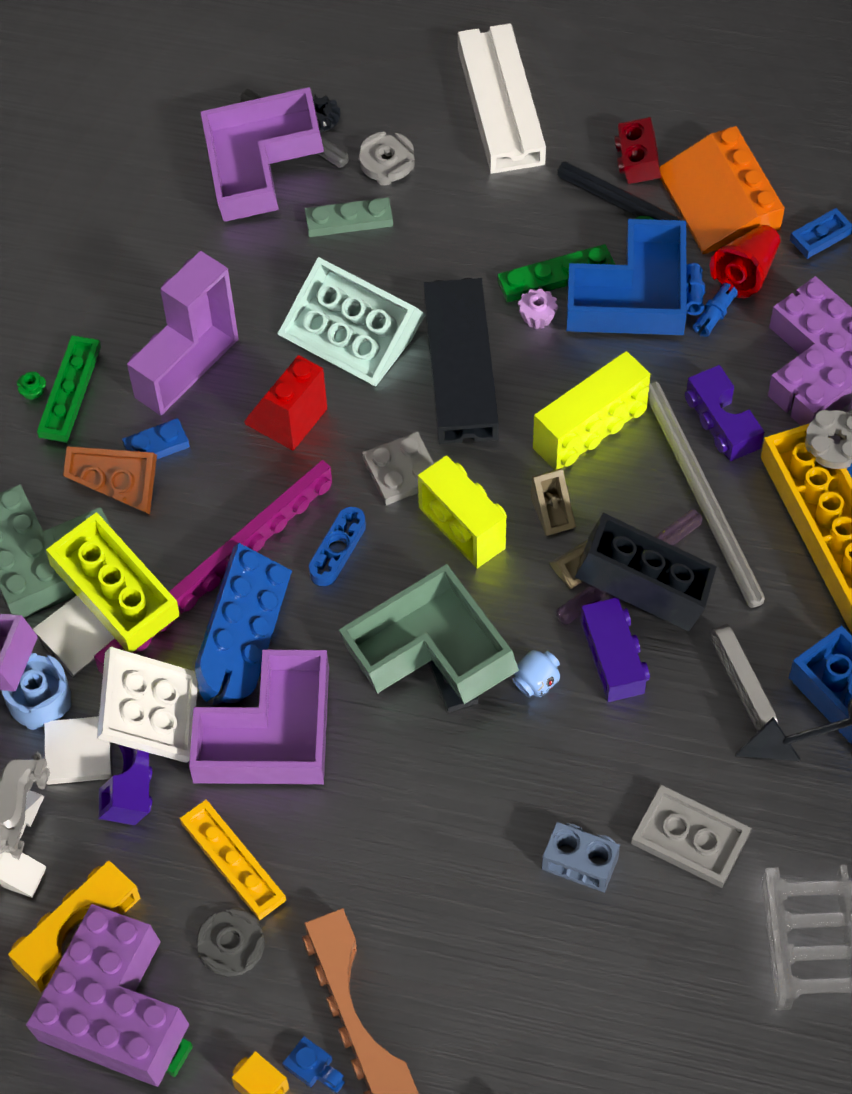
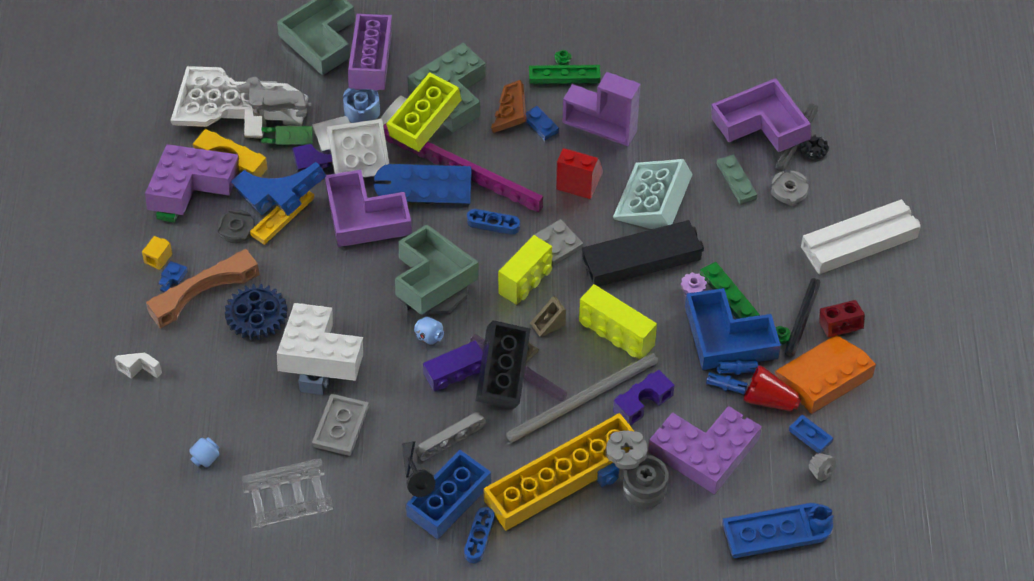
camera: 75 degrees right, 5 degrees down
none -> light blue head [189,437,220,467]
none -> dark blue gear [224,284,288,340]
none -> blue arch [231,162,326,216]
none -> green hinge [261,126,313,145]
none -> white piece [277,303,363,381]

